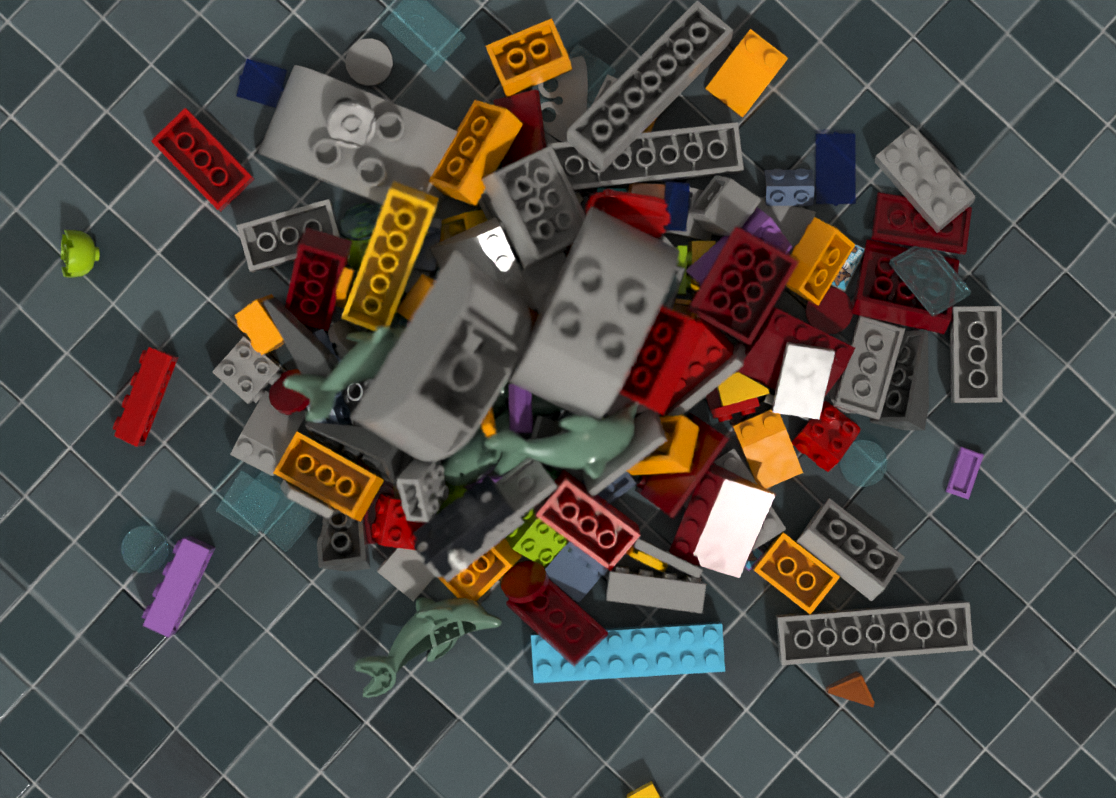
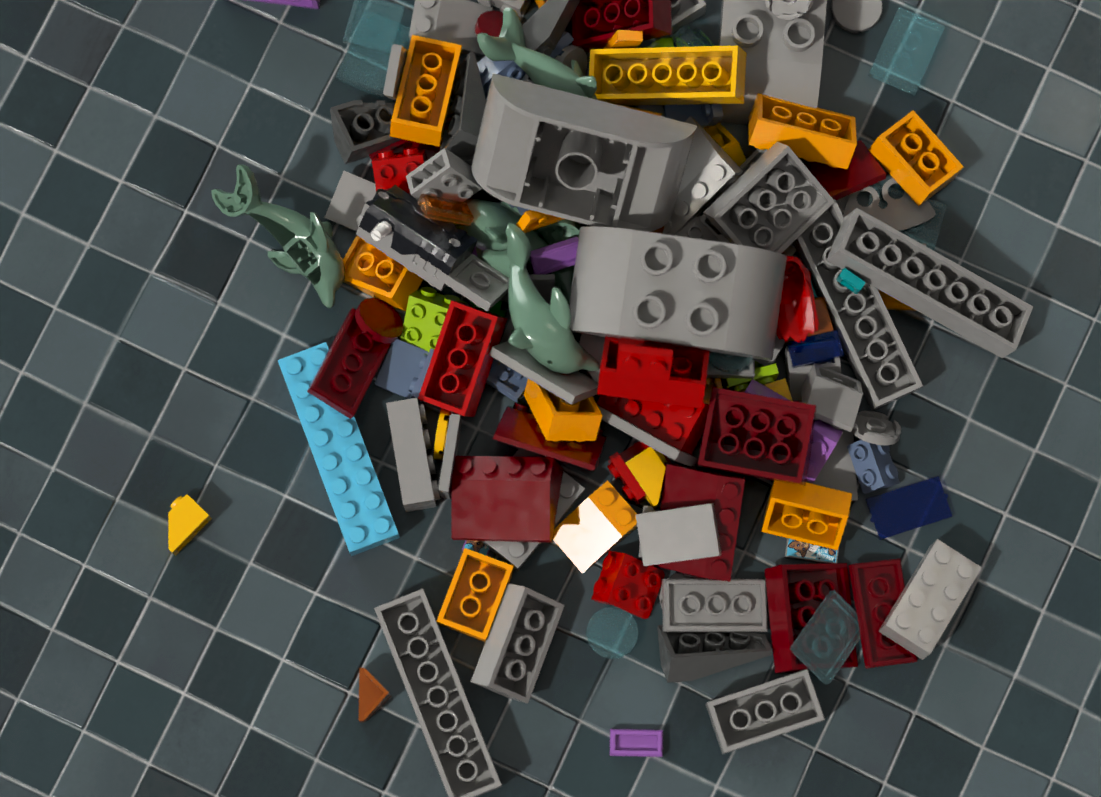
camera: 80 degrees right, 10 degrees down
light orange slope [705,29,788,118] -> none
dark red tile [805,287,853,334] -> none
none -> clear orange tile [417,194,474,226]
none -> red bracket [616,338,673,381]
none -> teal tile [836,267,866,294]
none -> light grey tile [851,411,902,446]

